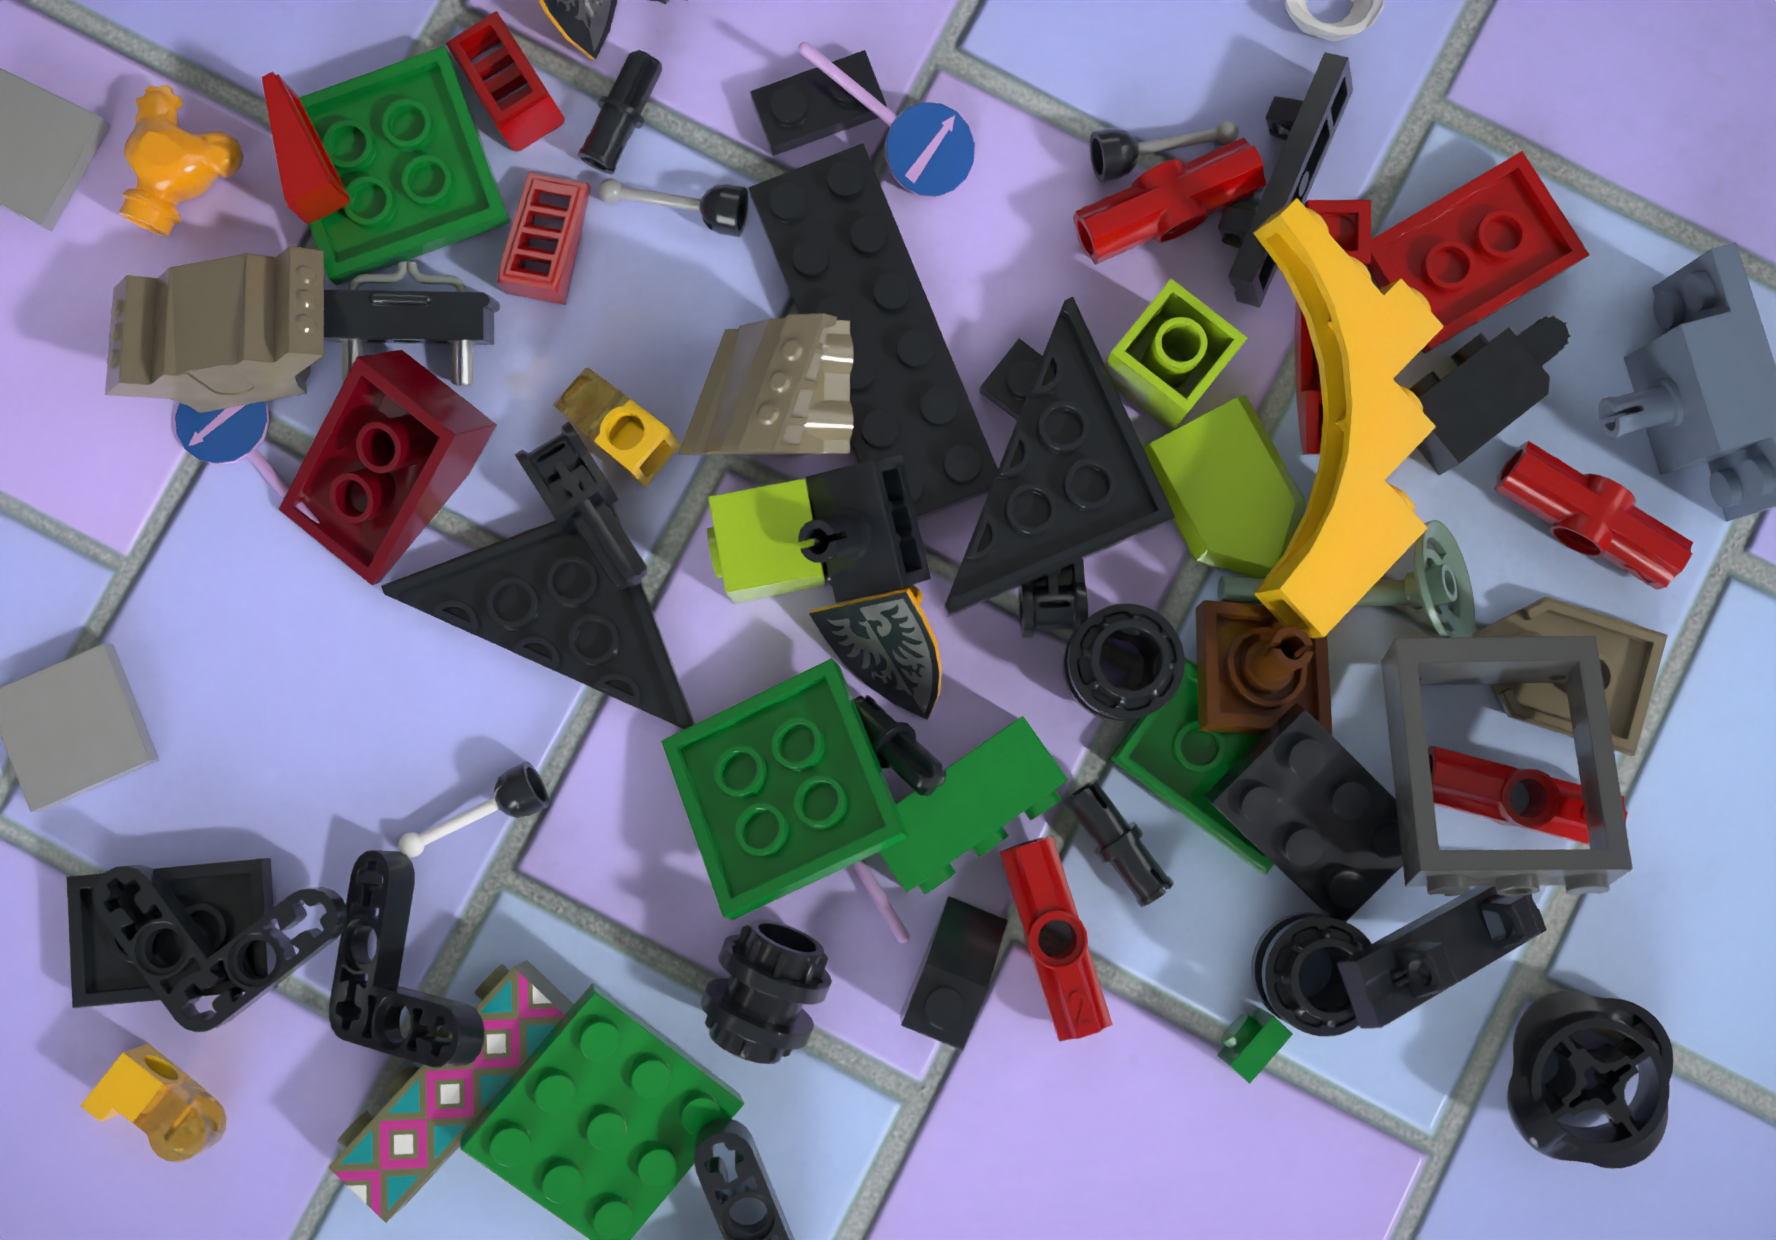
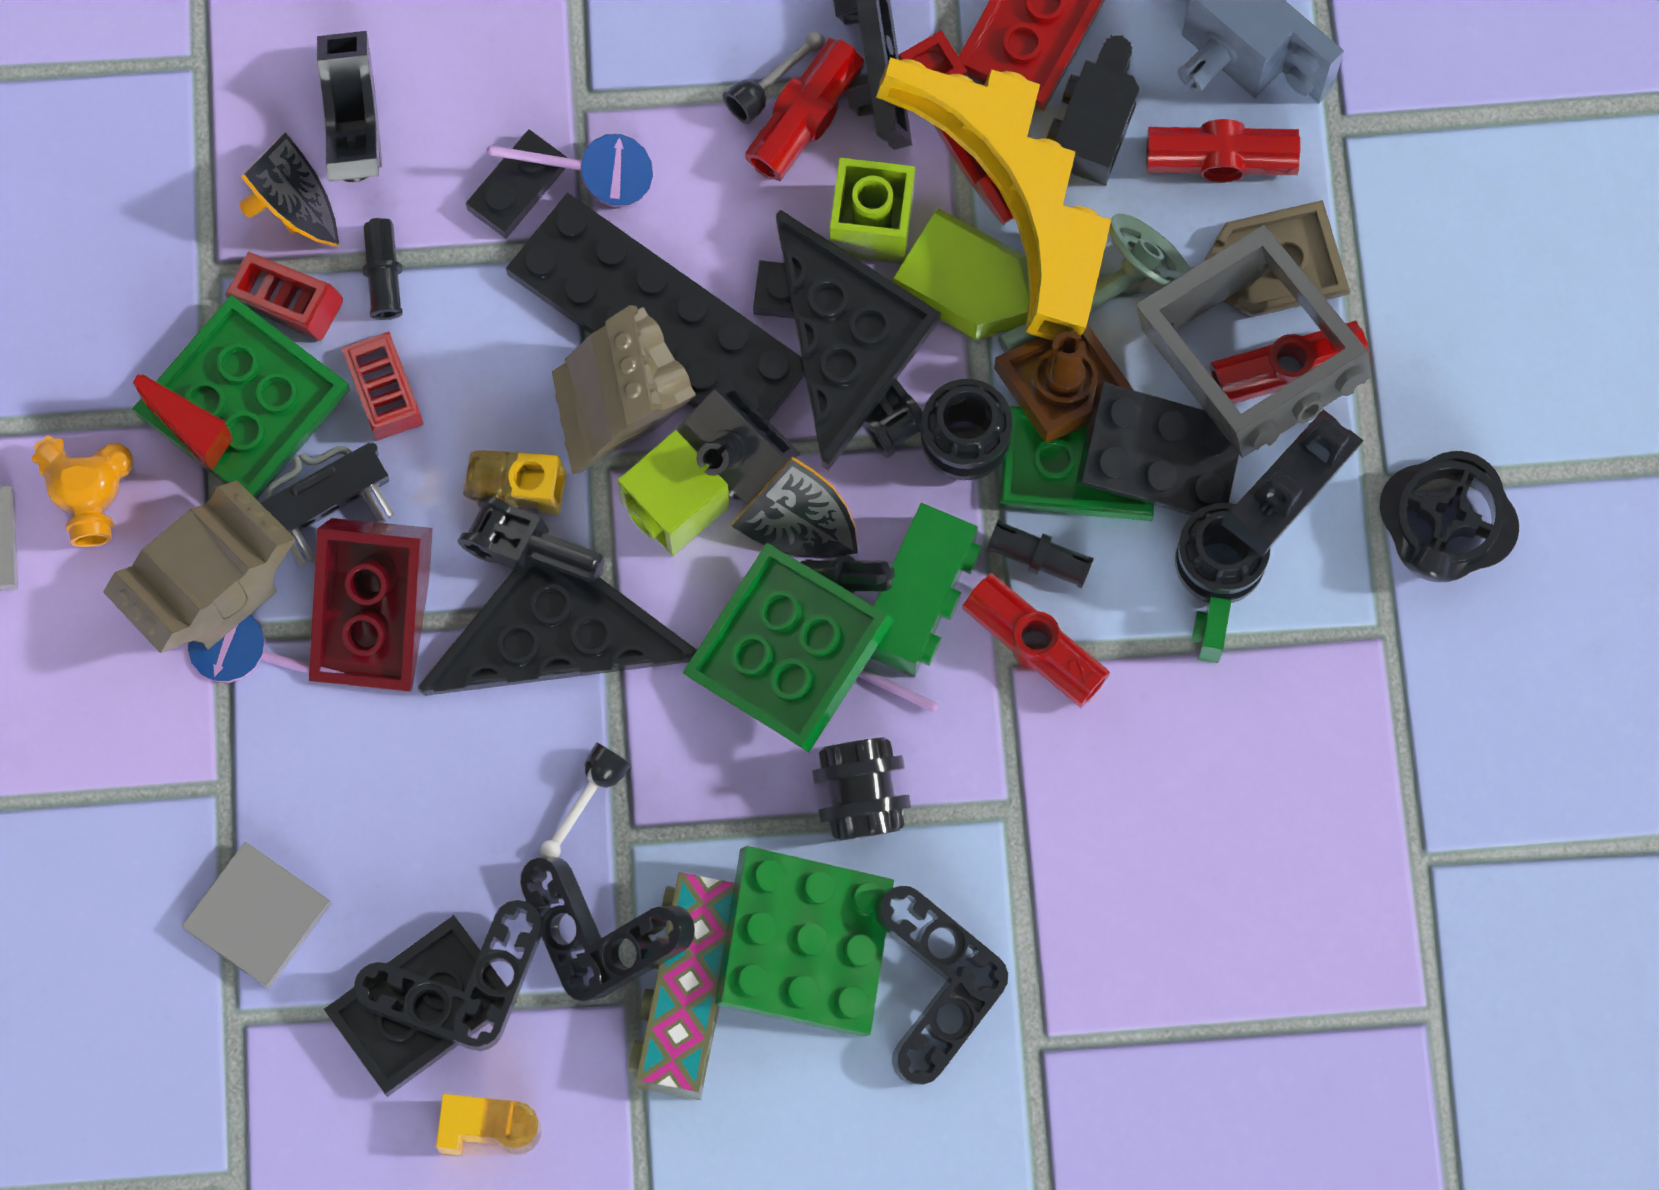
camera: 30 degrees left, 10 degrees down
hinge [599,178,748,237] -> none
black slope [900,895,1008,1051] -> none

